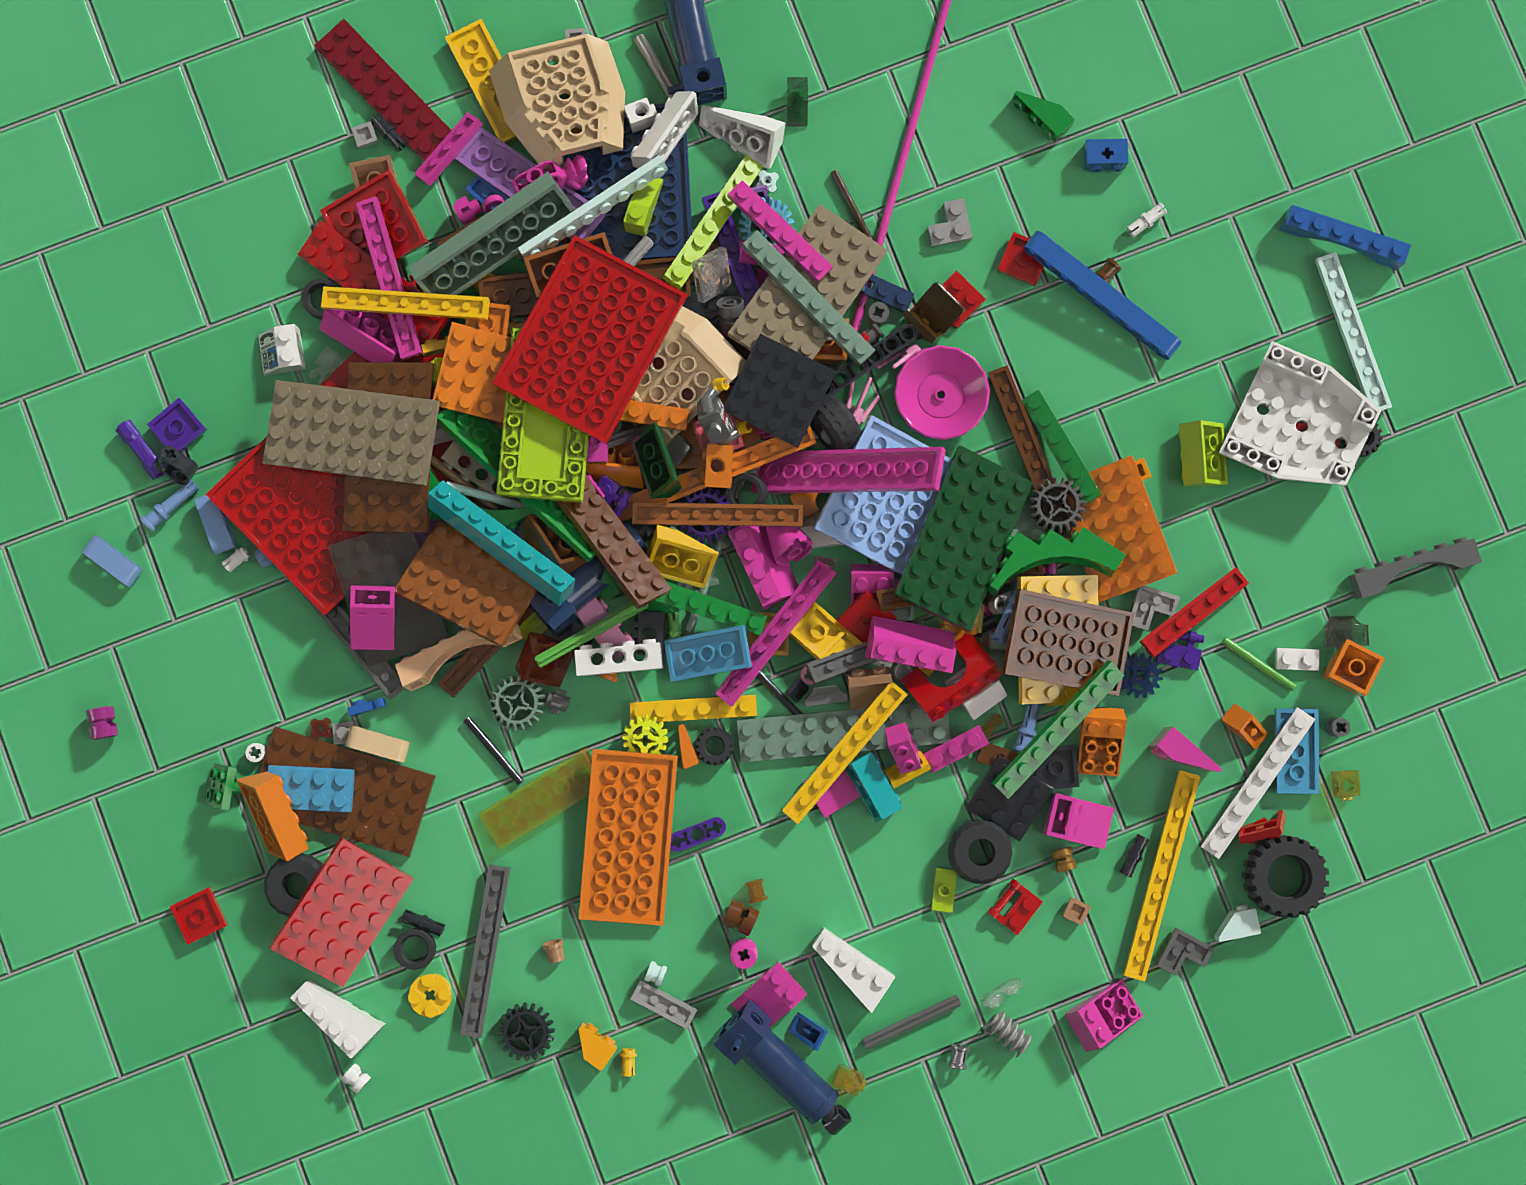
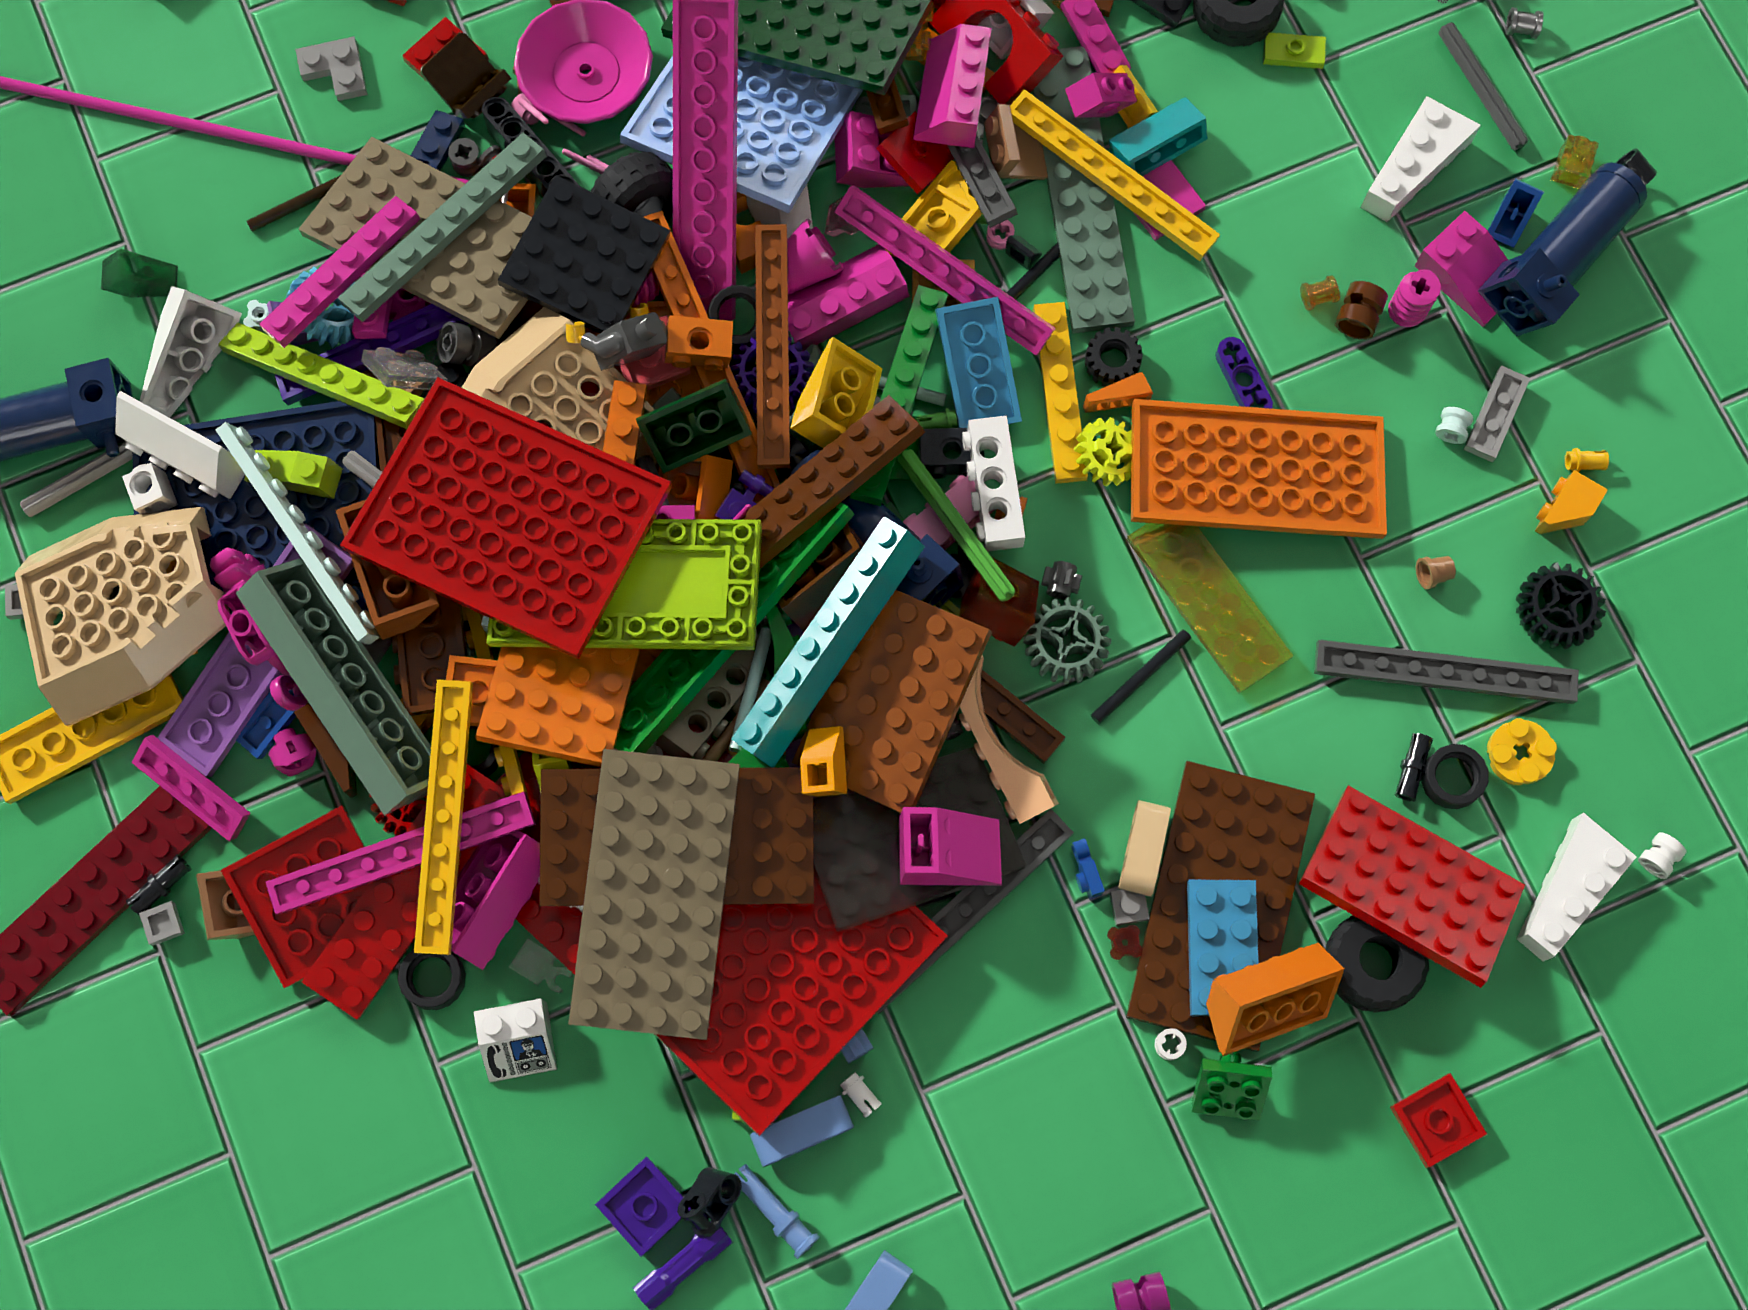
camera: 90 degrees left, 10 degrees down
dark grey slope [804,685,848,707] -> none
none -> light orange slope [800,726,847,797]

